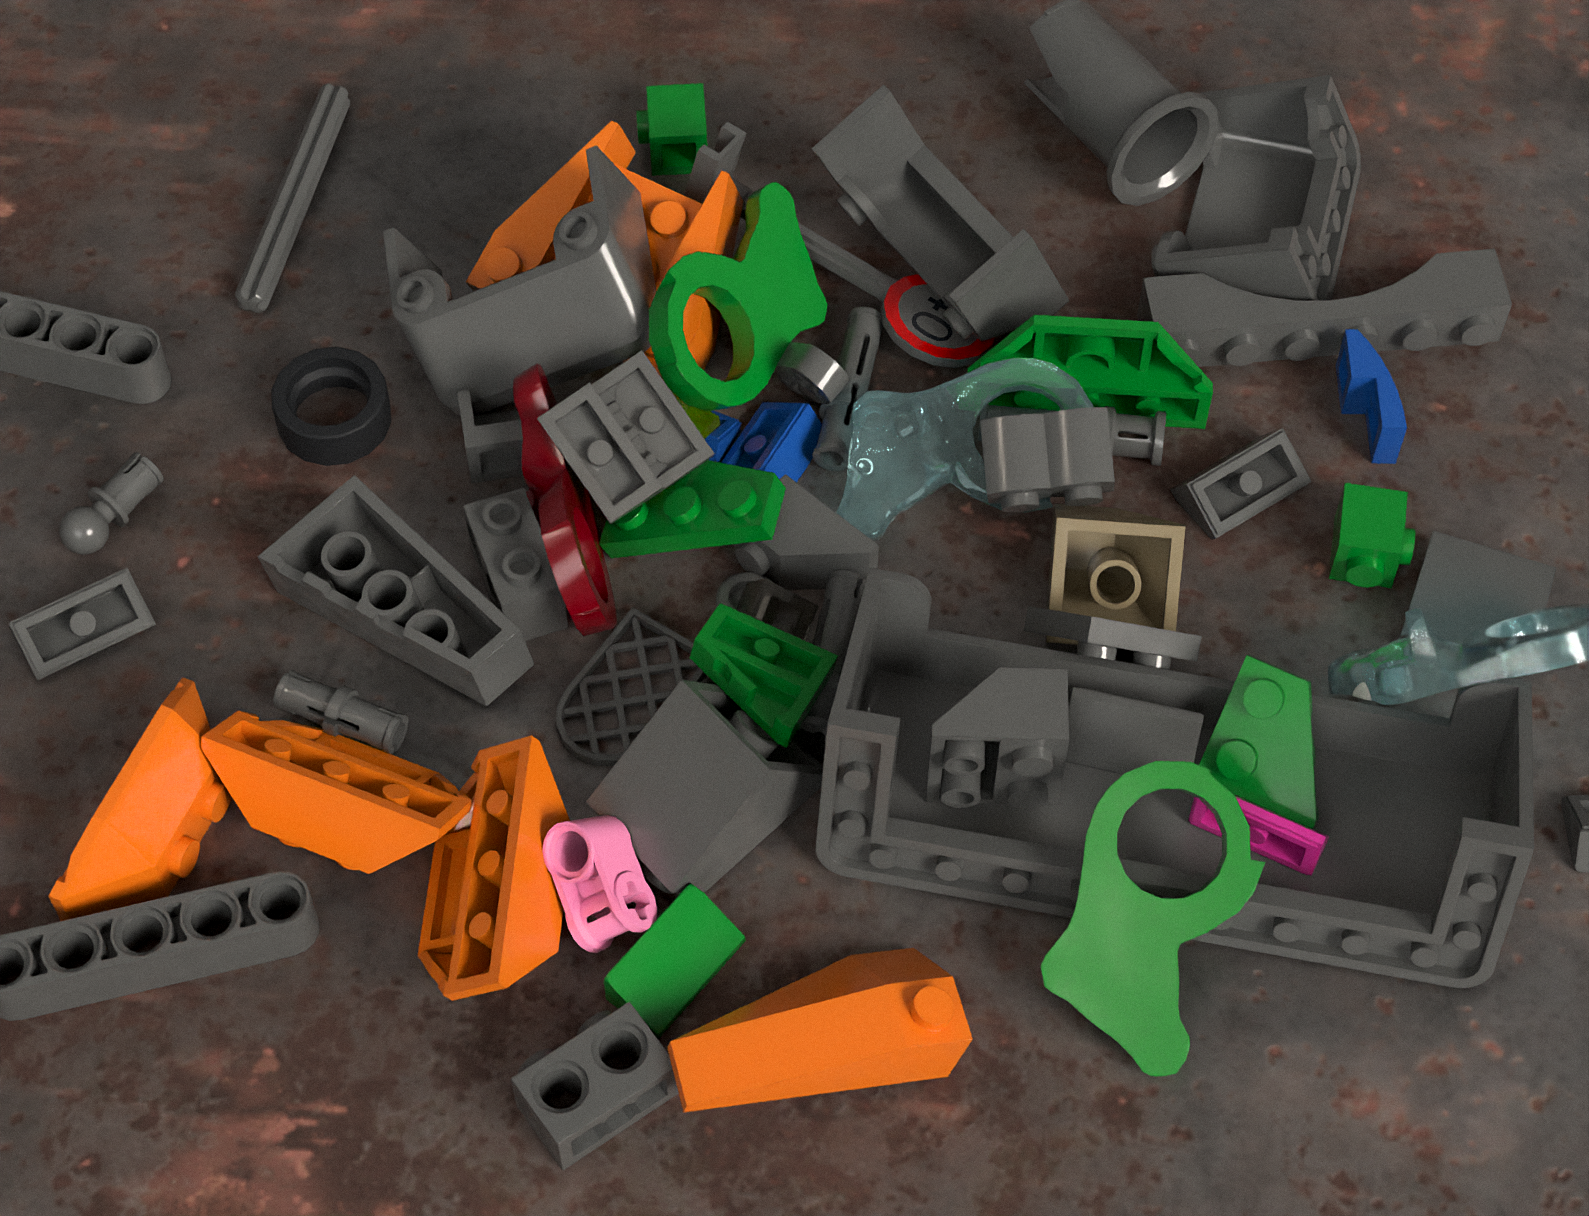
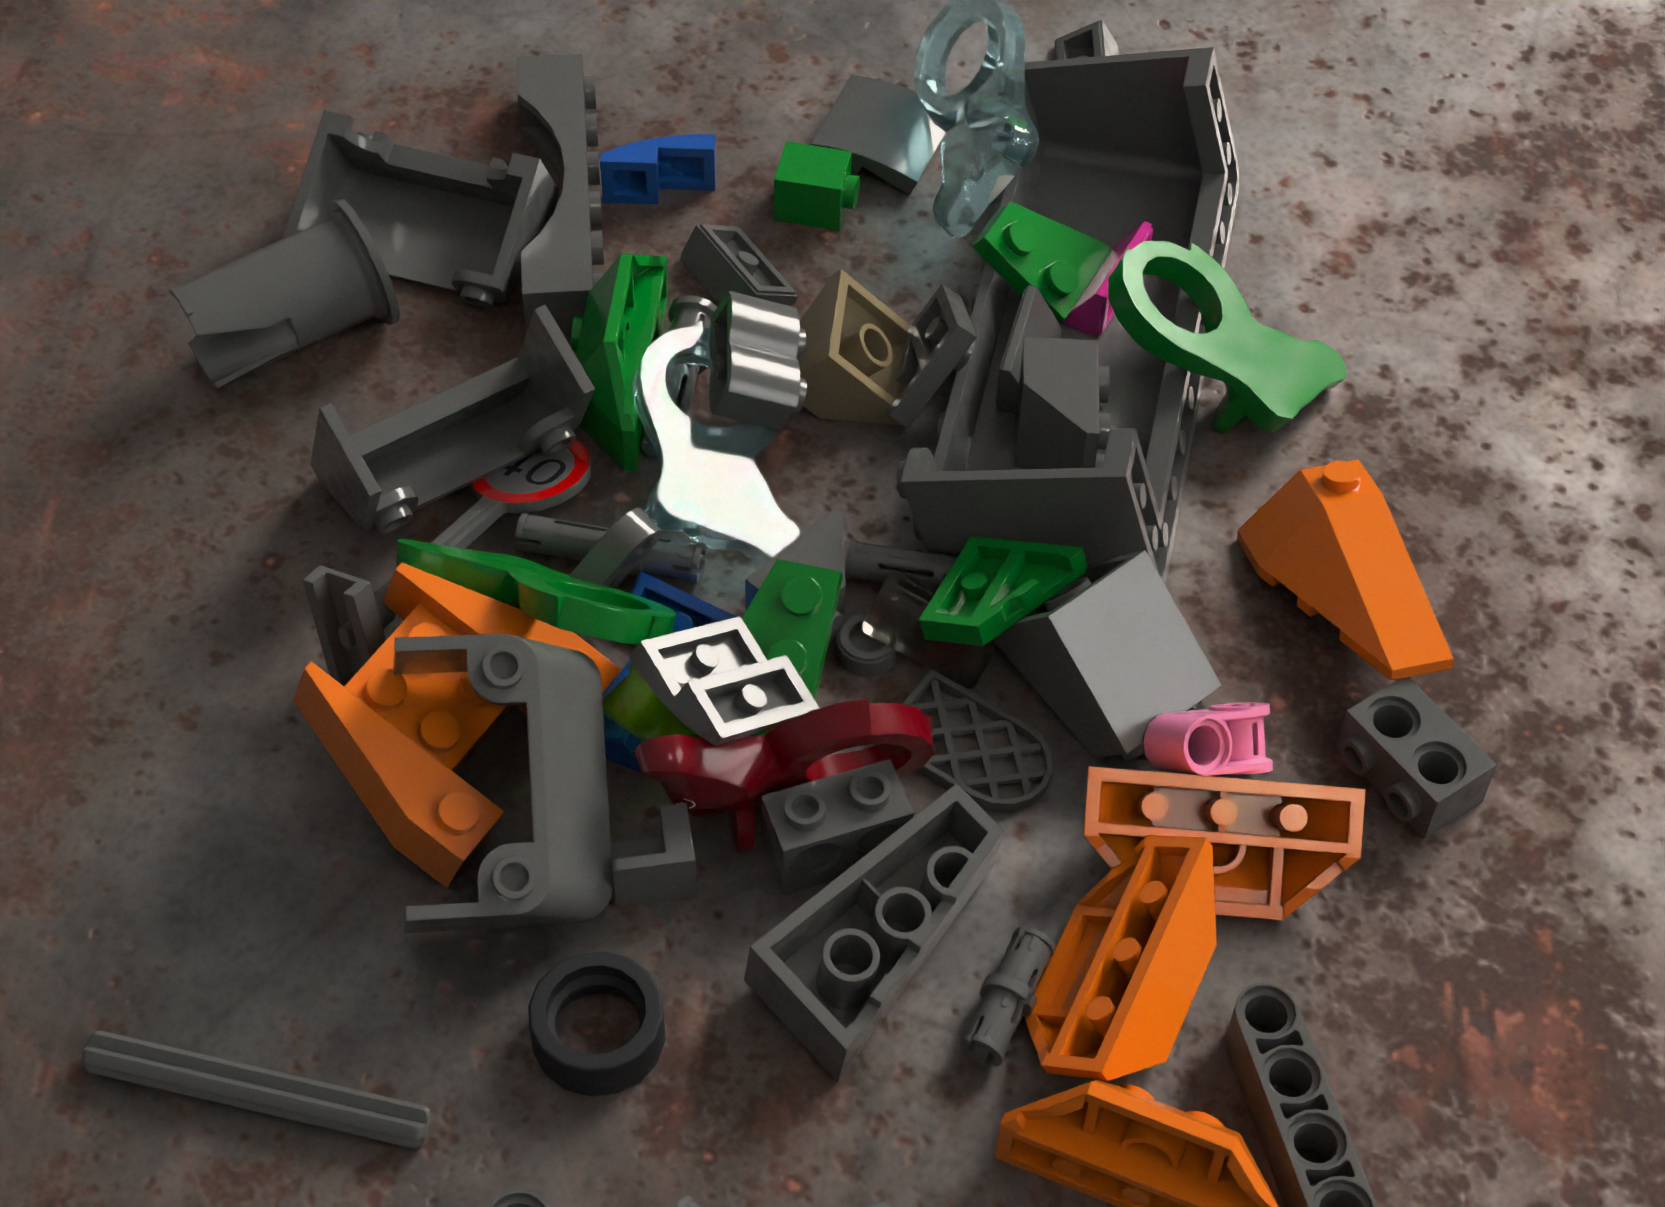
camera: 90 degrees left, 5 degrees down
green slope [604,883,746,1039] -> none
green brick [636,83,707,176] -> none

